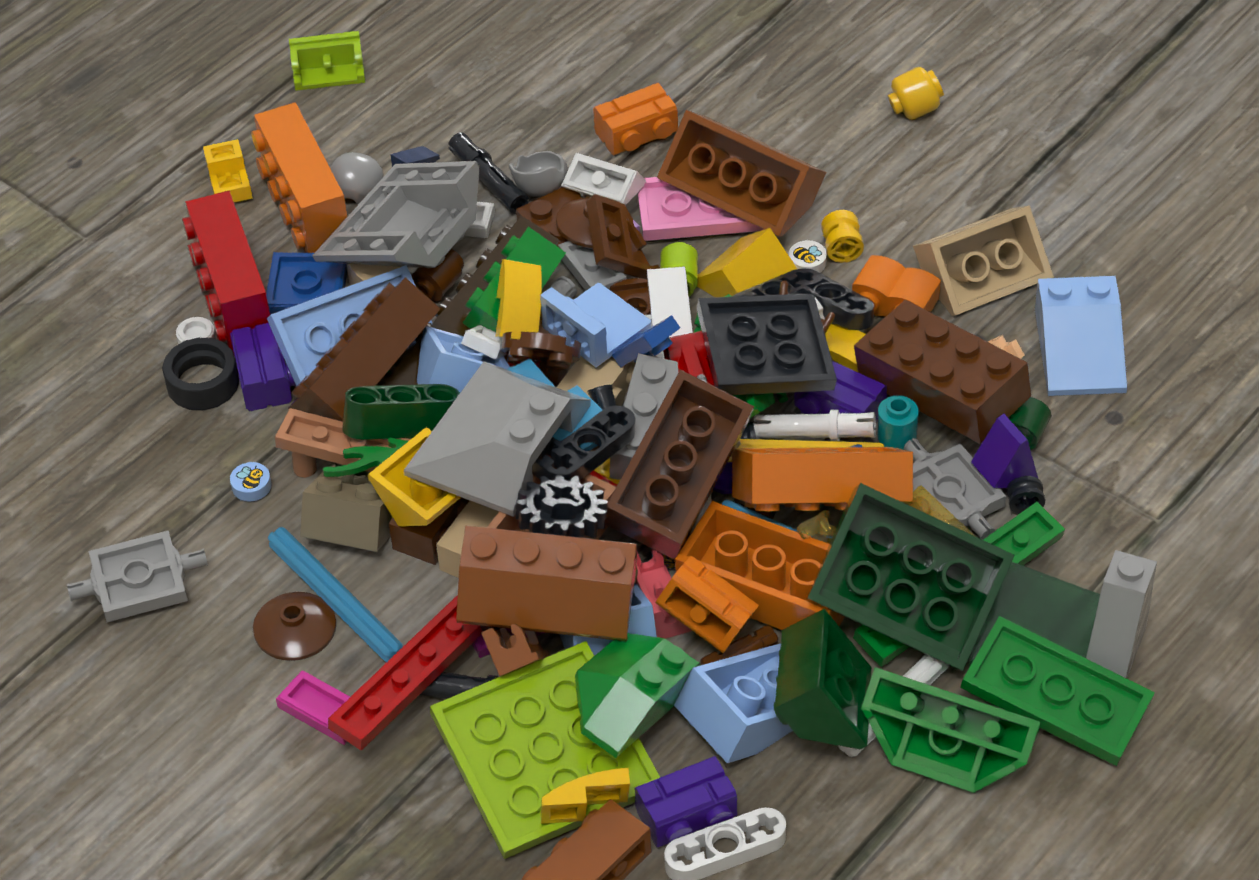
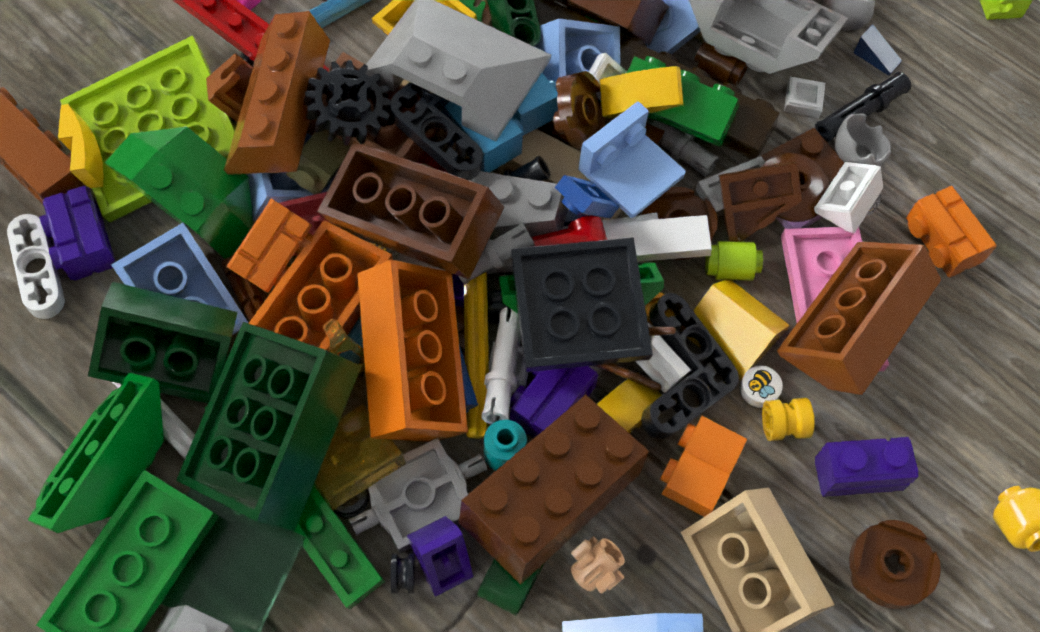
camera: 85 degrees right, 15 degrees up
none -> dark purple brick [815,437,919,497]
none -> reddish brown plate [849,520,941,609]

